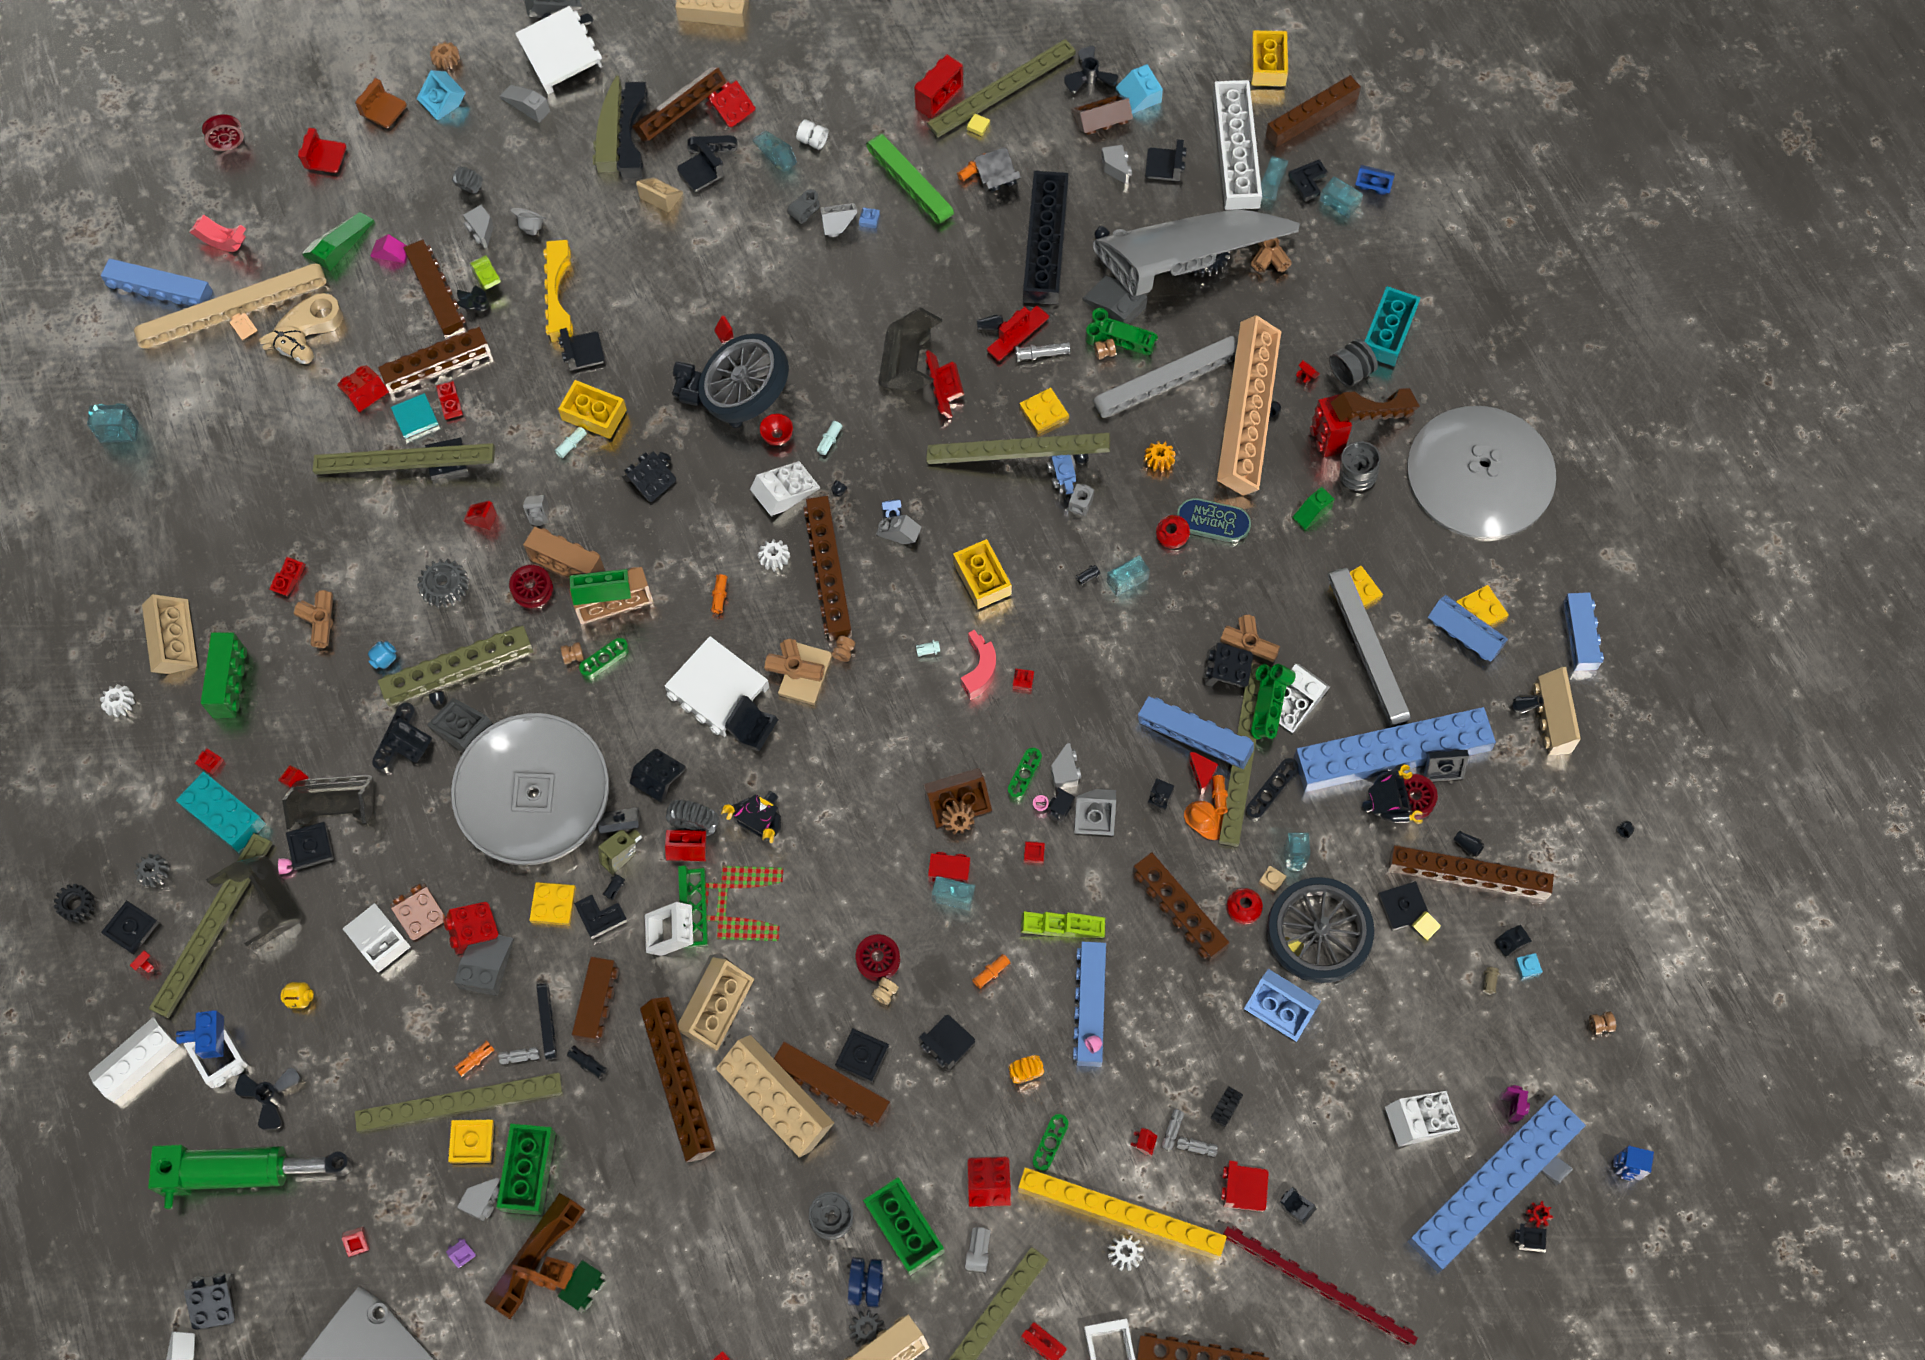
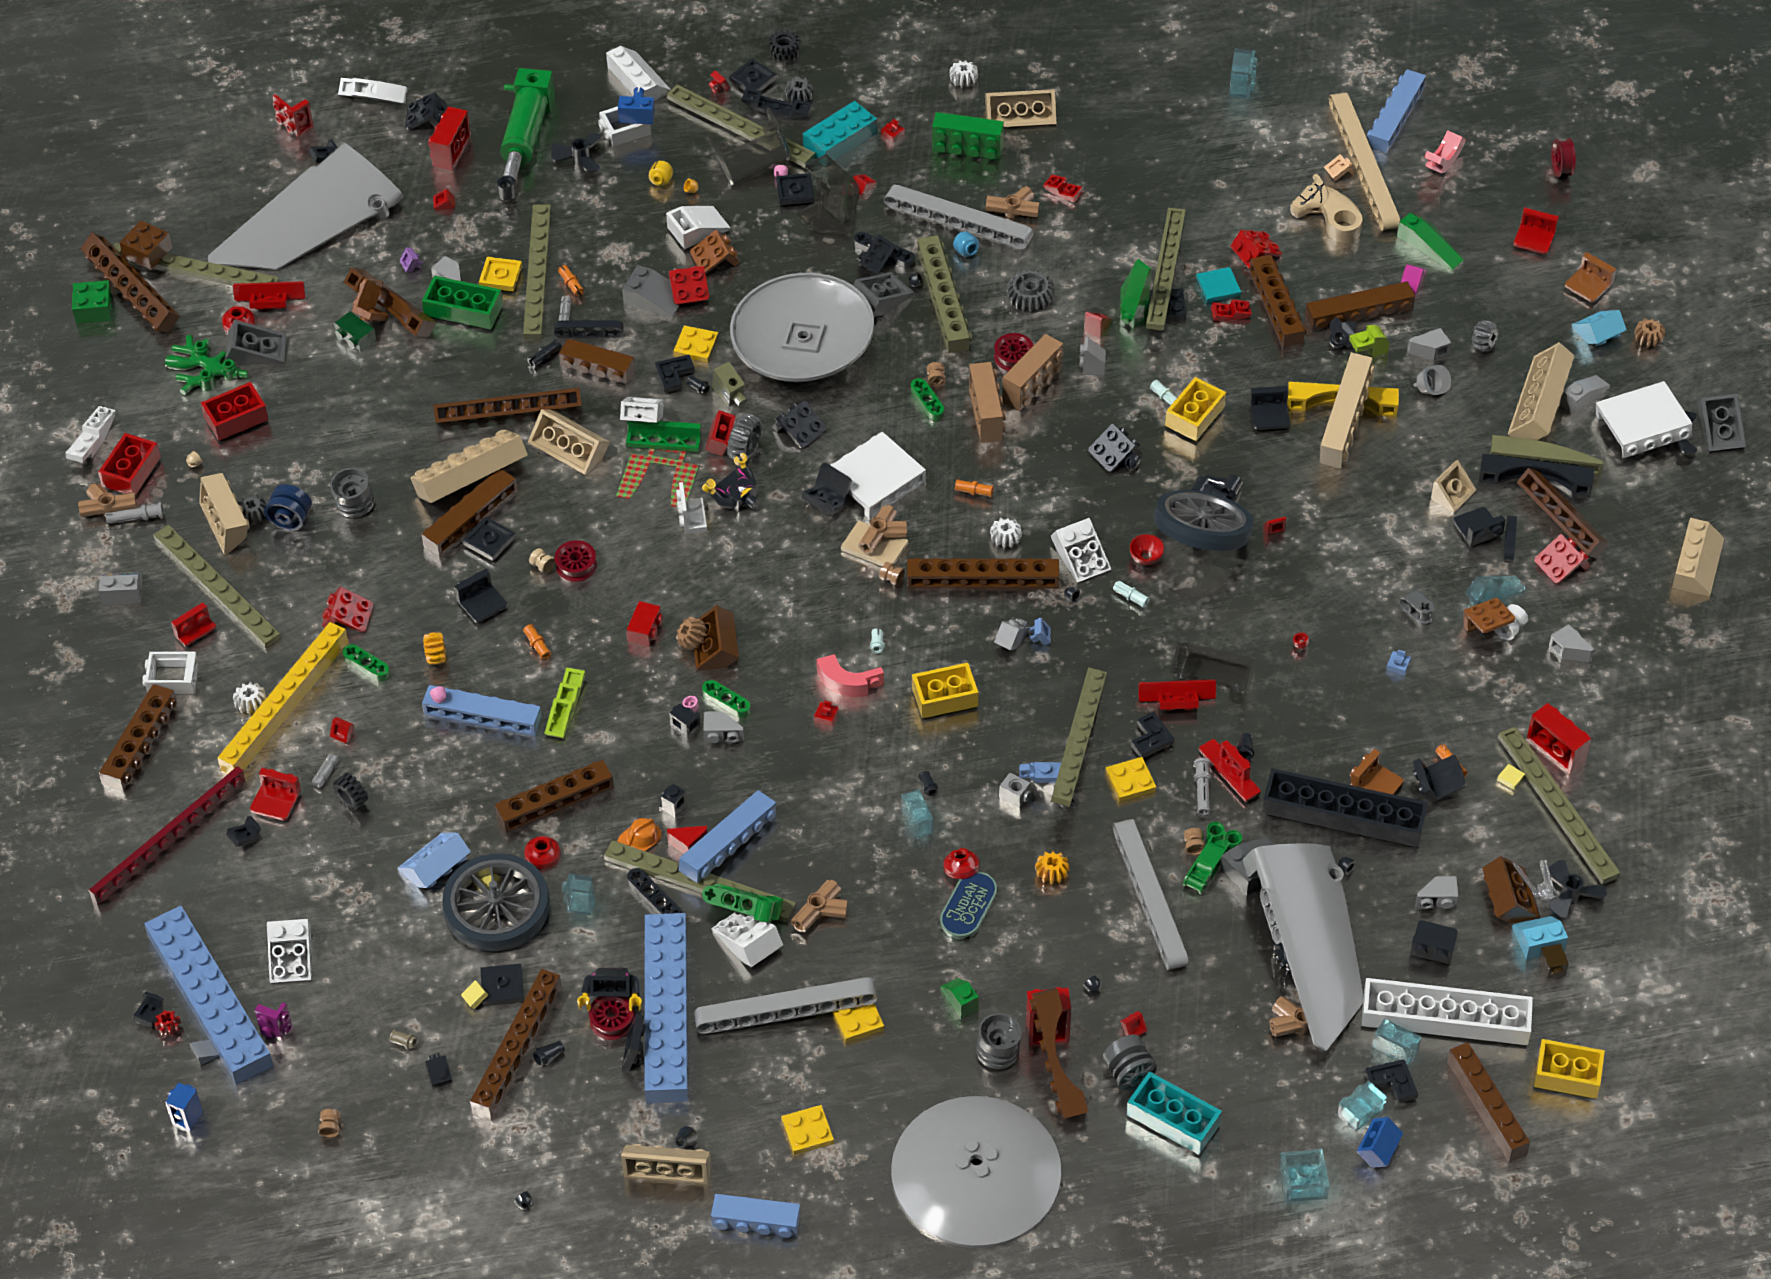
camera: 100 degrees right, 15 degrees down
green brick [570,569,631,605] -> none
black plate [598,807,640,833] -> none
slope [820,203,857,237] -> none
green brick [863,1177,945,1276] -> none
bright green beam [866,134,954,224] -> none
clear light blue brick [932,876,975,911] -> none
light grey piece [965,1228,991,1273] -> none
red tile [1024,841,1045,864] -> none
light grey slope [1074,789,1116,836] -> none
light grey axle [1161,1109,1184,1150] -> none
black bracket [1203,643,1253,688] -> none
orange pin [1212,775,1228,815] -> none
light nougat brick [1217,315,1281,496] -> none
tan plate [1259,866,1287,894] -> none
medium blue brick [1428,595,1508,662] -> none
medium azure plate [1515,953,1542,979] -> none
none -> red brick [428,106,471,170]
none -> white bracket [676,482,707,534]
none -> light orange hinge [684,178,699,193]
none -> black slope [741,87,812,119]
none -> light grey beam [884,185,1034,249]
none -> green wedge [1120,259,1151,329]
none -> black plate [1131,712,1175,758]
none -> clear light blue brick [1278,1149,1330,1203]
none -> red hinge [1293,633,1309,649]
none -> tan brick [1320,352,1375,469]
none -> dark orange bracket [1350,749,1404,795]
none -> dark orange bracket [1463,597,1515,633]
none -> tan brick [1508,342,1574,440]
none -> clear plant [1513,860,1556,901]
none -> dark brown brick [1539,944,1569,979]
none -> light grey slope [1549,624,1594,663]

